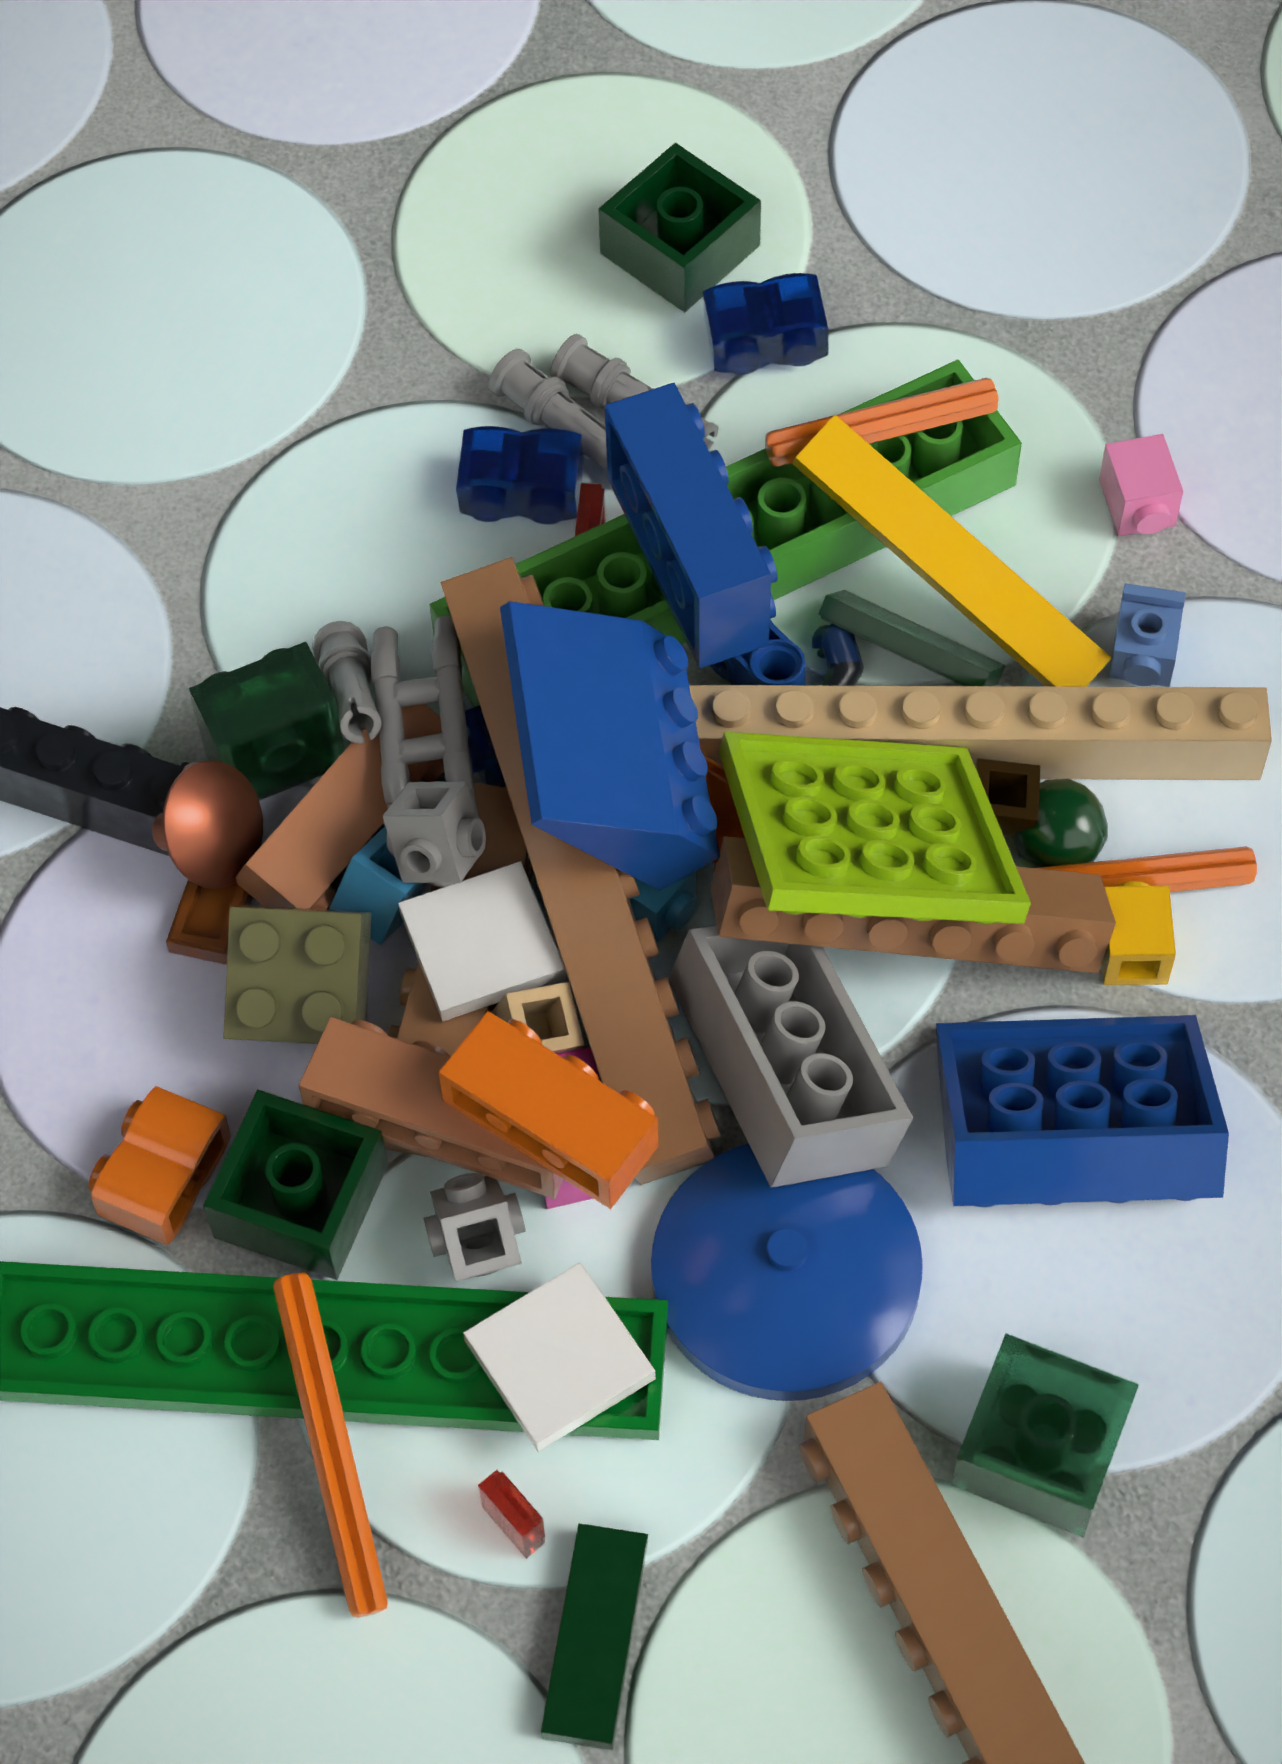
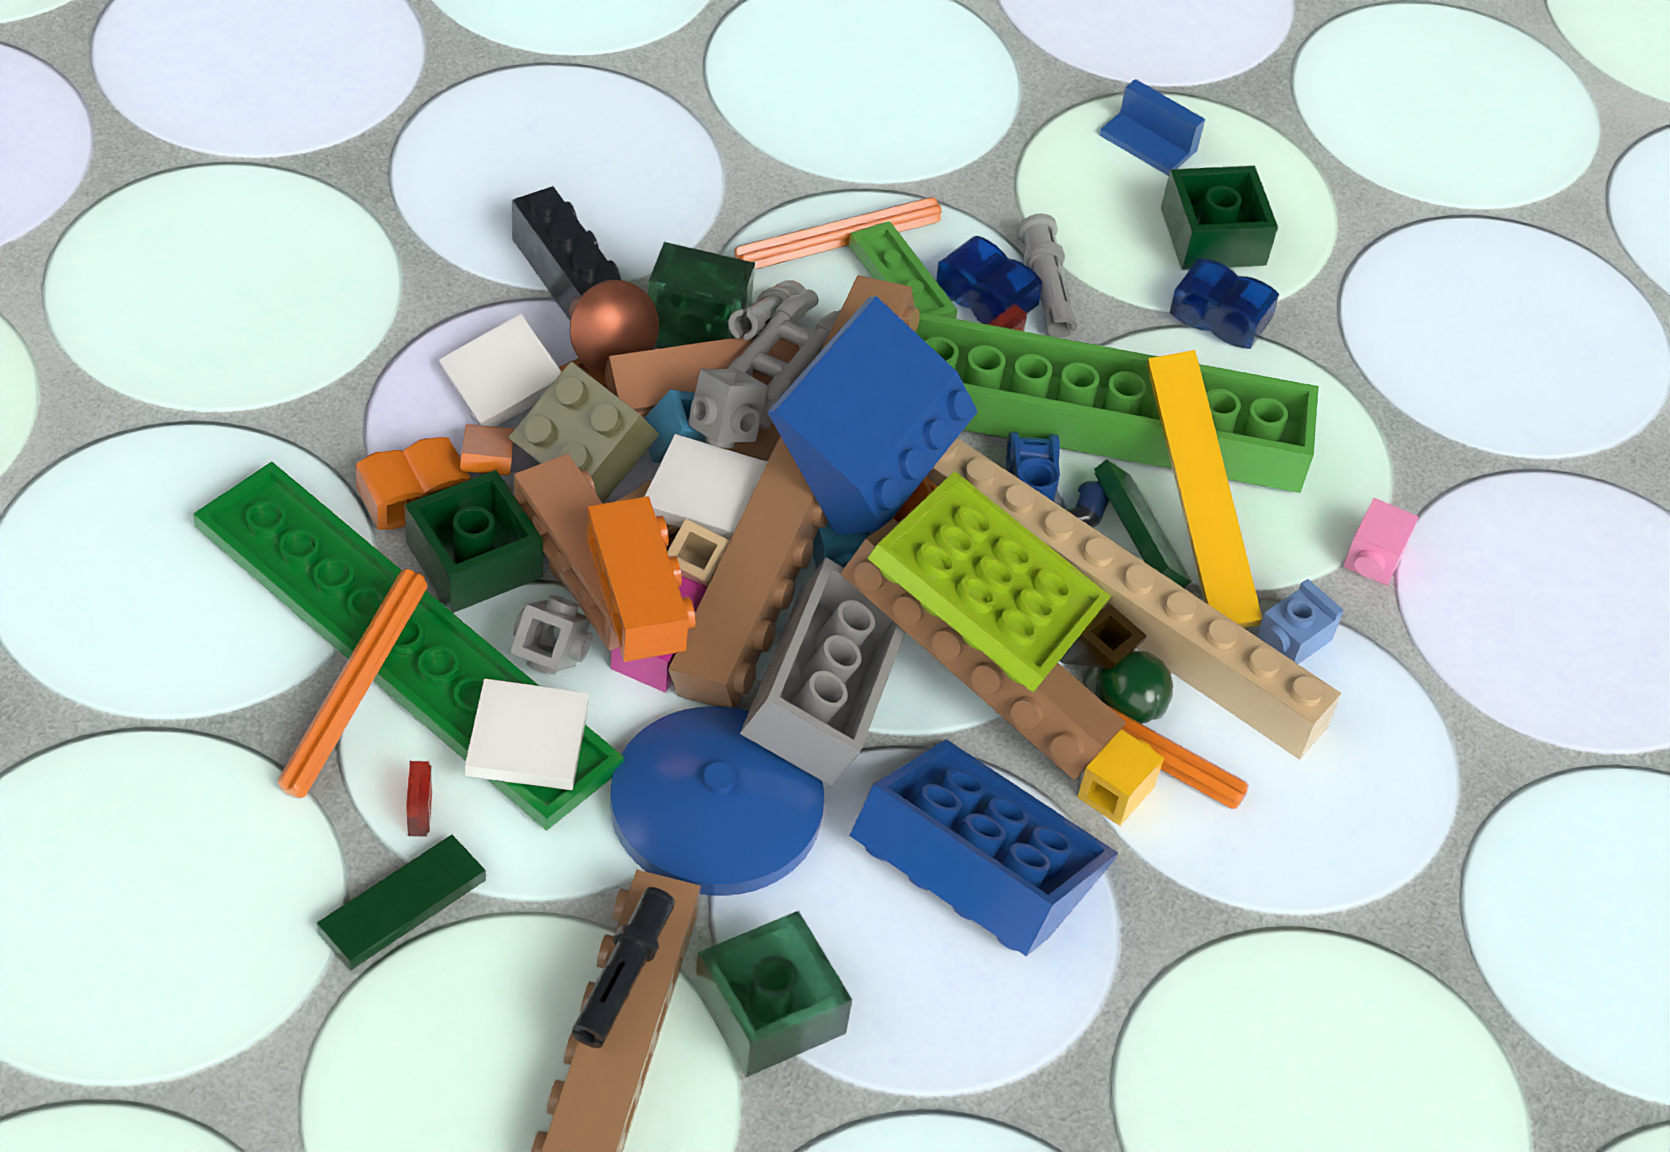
camera: 30 degrees right, 10 degrees down
light grey pin [550,334,719,450] -> none
blue brick [605,382,778,669] -> none
orange axle [765,378,999,467] -> none
none -> white tile [438,314,562,427]
none -> orange tile [460,424,514,476]
none -> black pin [572,887,675,1048]
none -> axle [734,197,942,273]
none -> bright green plate [849,221,958,319]
none -> blue panel [1099,79,1206,176]

